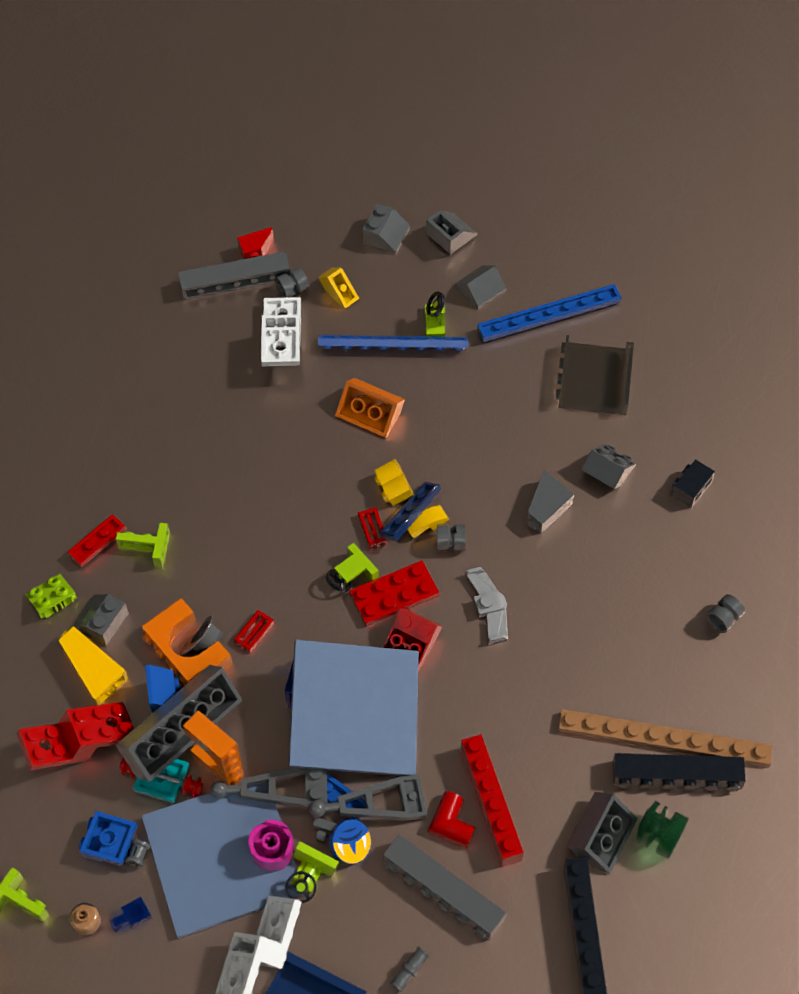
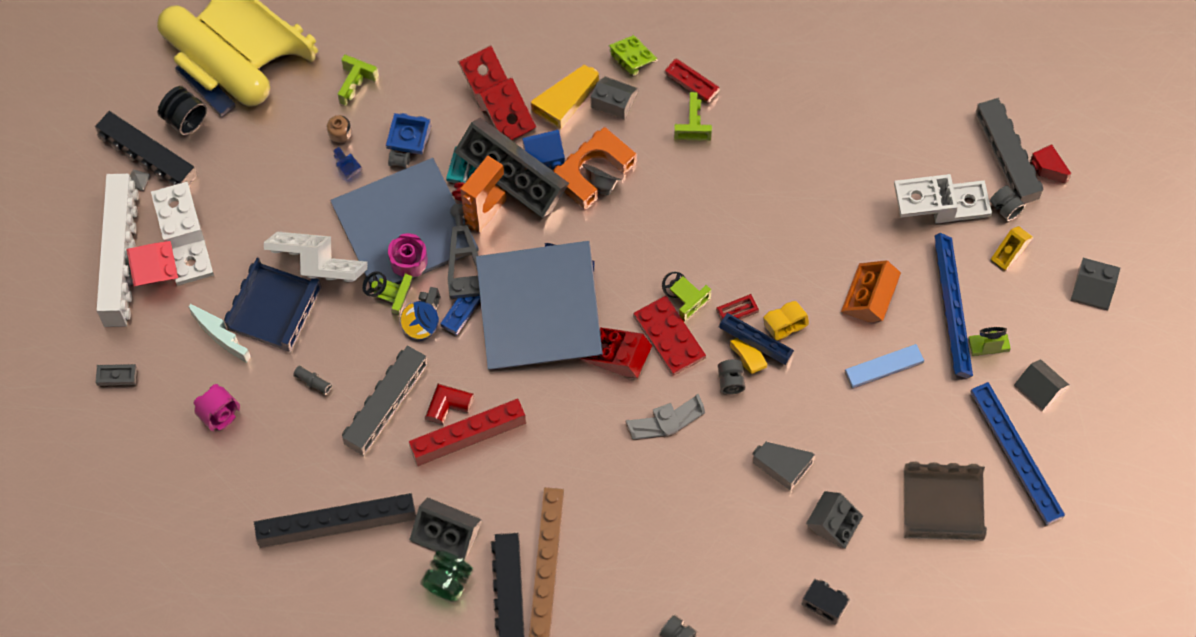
camera: 85 degrees right, 5 degrees up
red tile [233,610,275,653] -> none
dark grey plate [309,775,428,821] -> none
dark grey slope [426,210,477,254] -> none
none -> light blue tile [845,344,924,388]

